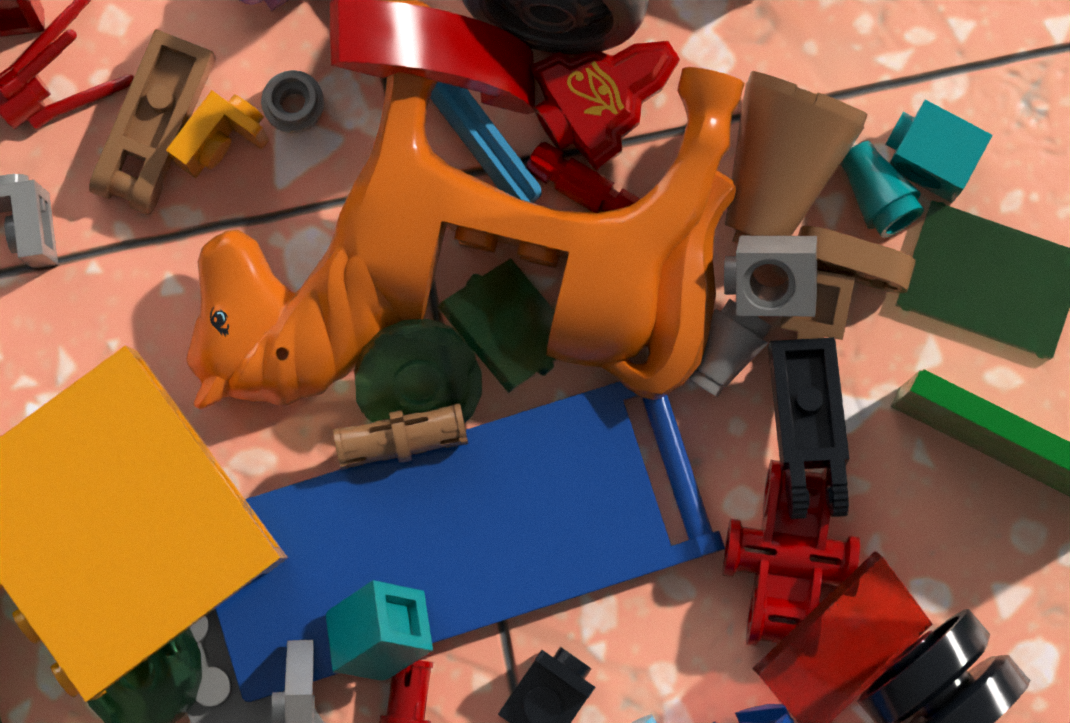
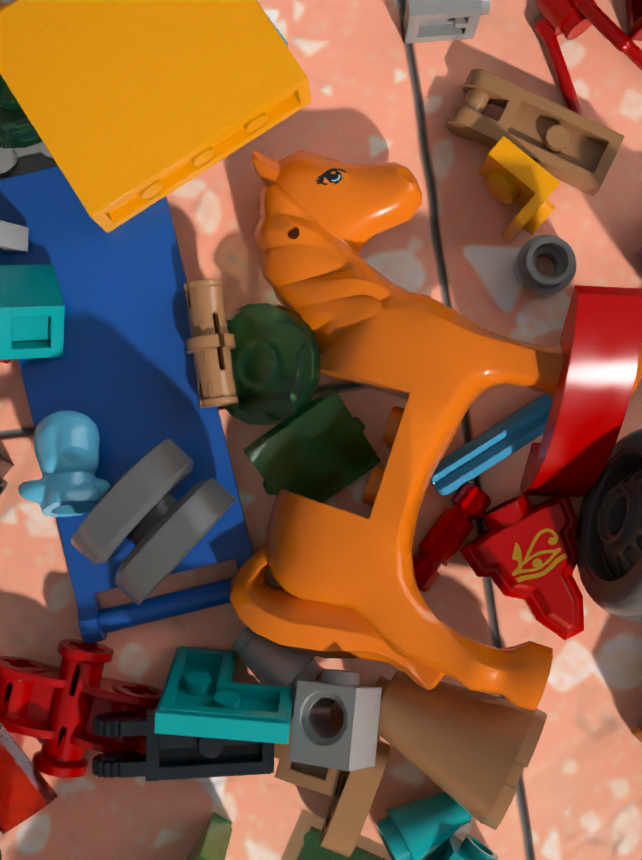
camera: 90 degrees right, 5 degrees up
none -> medium azure animal [18,410,111,517]
none -> dark grey wheel [70,439,237,606]
none -> teal tile [154,646,294,744]

